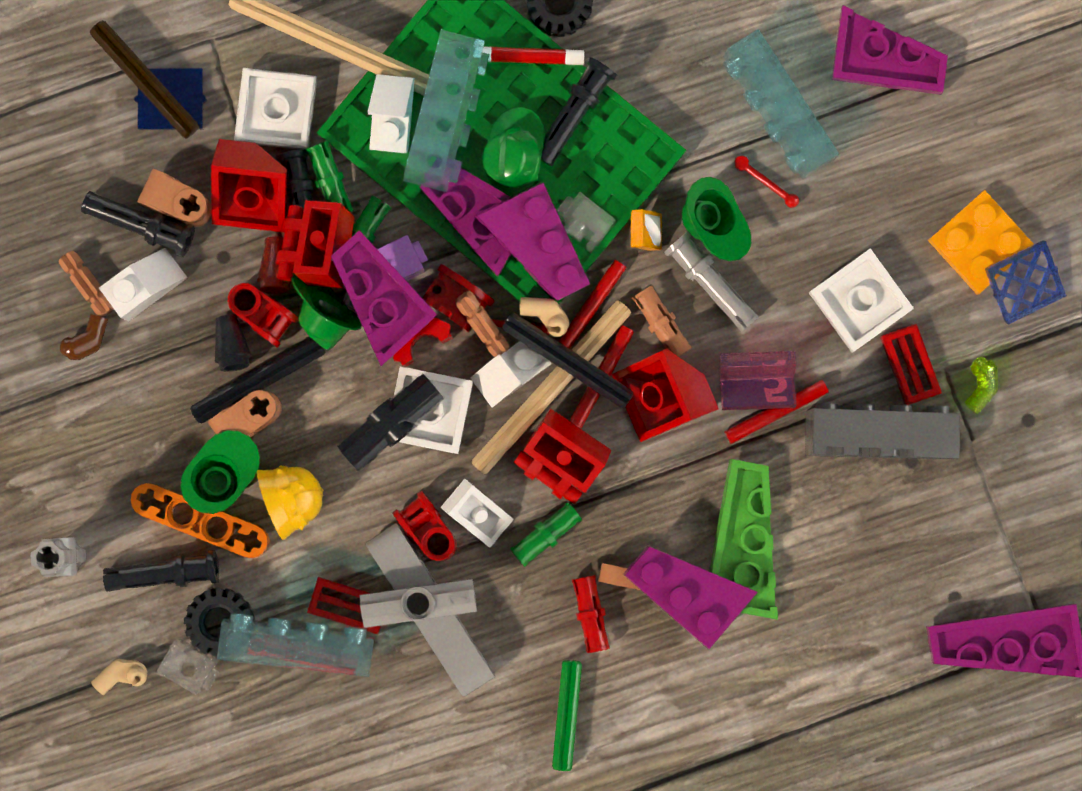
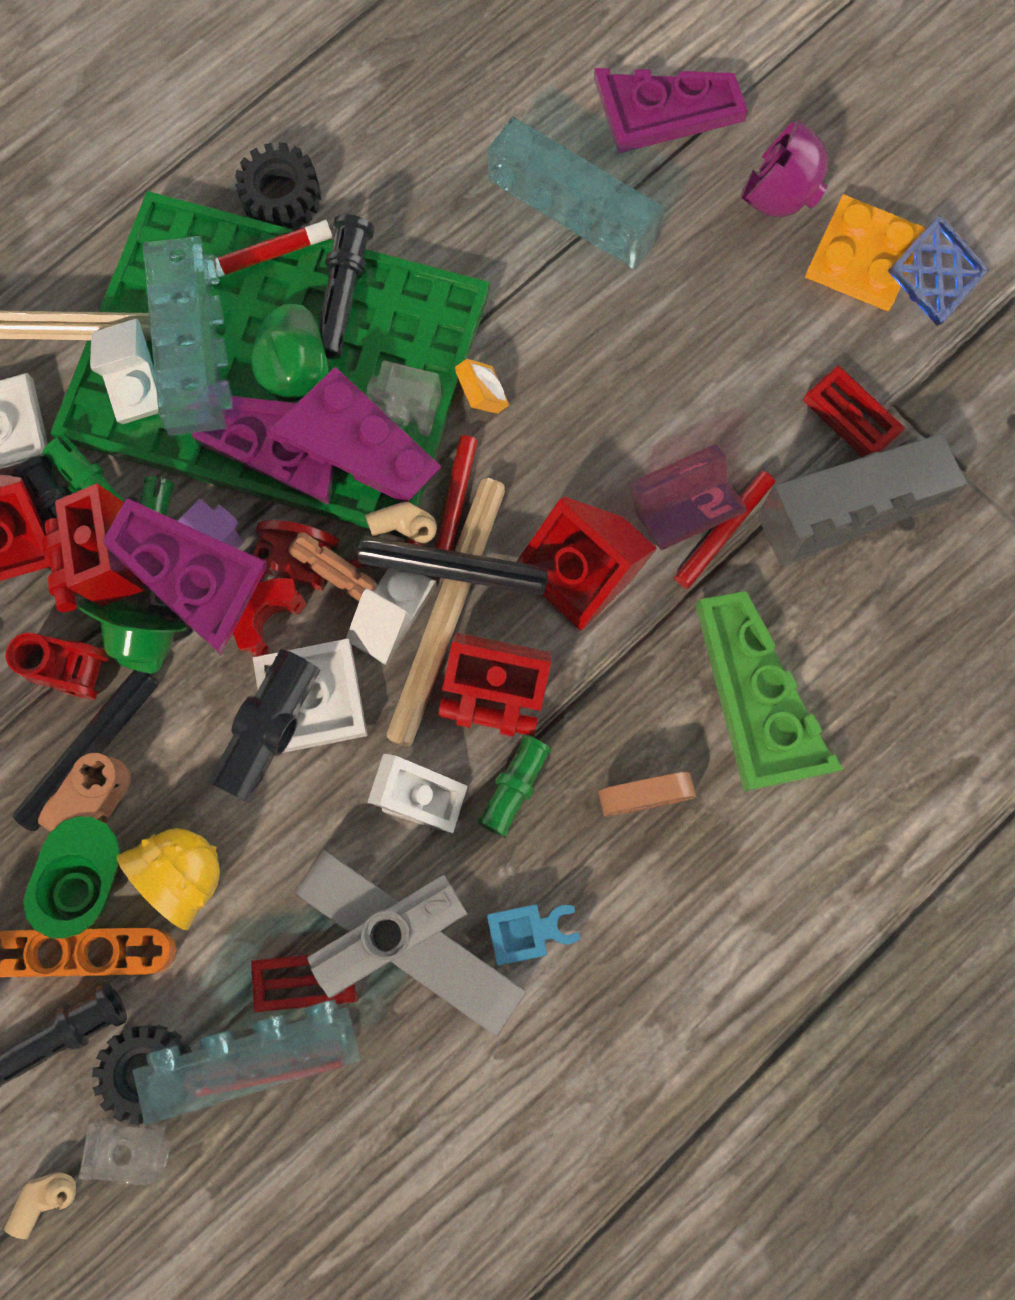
camera: 20 degrees left, 10 degrees down
black cone [215,314,252,372] -> none
clear red cone [257,236,293,293] -> none
red piece [392,490,457,562] -> none
green axle [552,660,582,771] -> none
red bar [569,325,635,429] -> none
red pin [572,575,610,653] -> none
magenta wing [623,546,758,649] -> none
nougat pin [632,286,692,357] -> none
light grey pin [664,231,759,332] -> none
green piece [682,177,751,261] -> none
red hinge [734,156,799,208] -> none
white plate [809,248,914,353] -> none
clear neon green arm [964,357,999,414] -> none
none -> dark azure plate [487,904,581,966]
none -> magenta cylinder [740,120,828,218]

